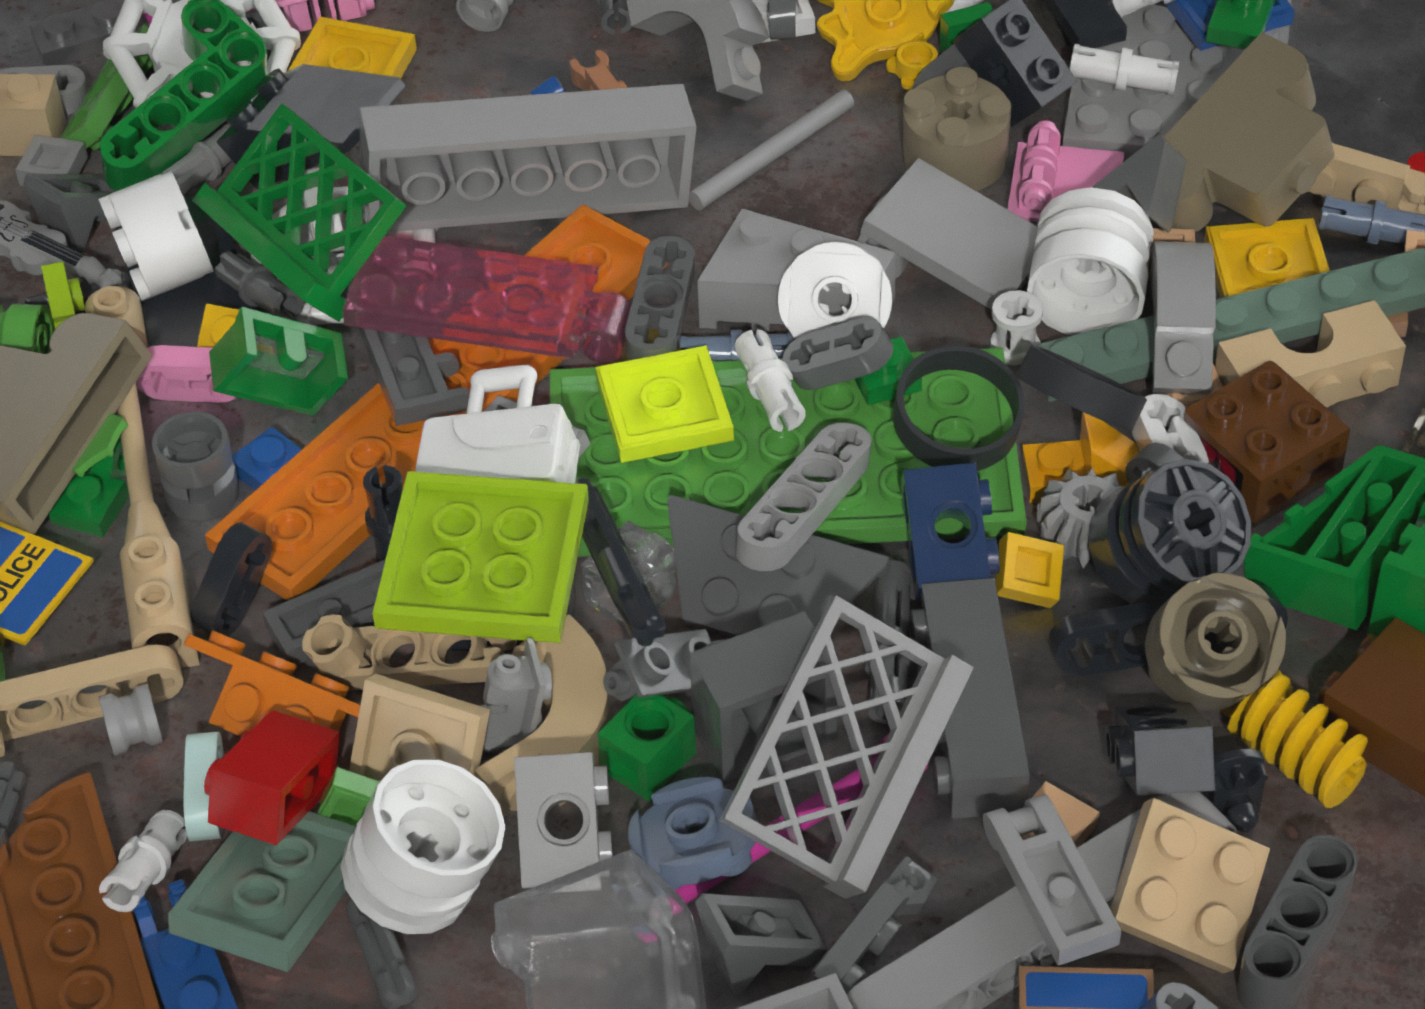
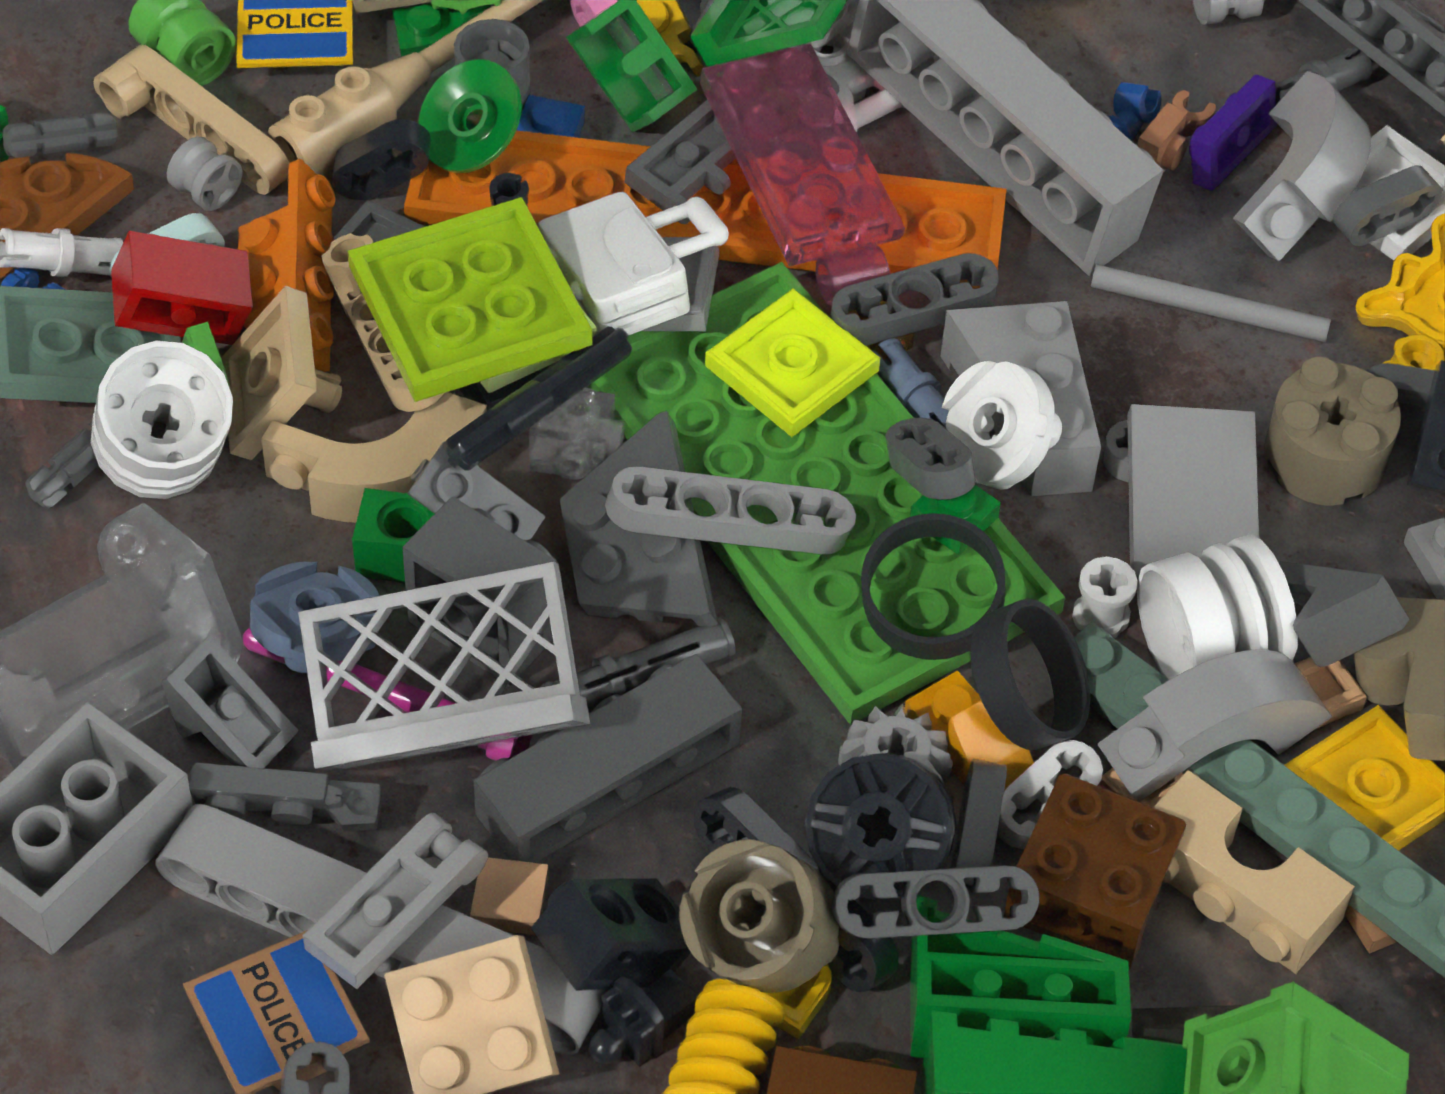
camera: 55 degrees right, 5 degrees up
light grey hinge [481,638,552,754] -> none
light grey brick [514,752,613,889] -> none
white pin [734,329,806,432] -> none
dark blue brick [901,463,1000,600] -> none
yellow plate [995,532,1064,608] -> none
bright pink hinge [1007,121,1125,222] -> none
none -> green dish [418,59,522,173]
none -> dark grey beam [832,866,1039,938]
none -> dark purple plate [1188,74,1277,191]

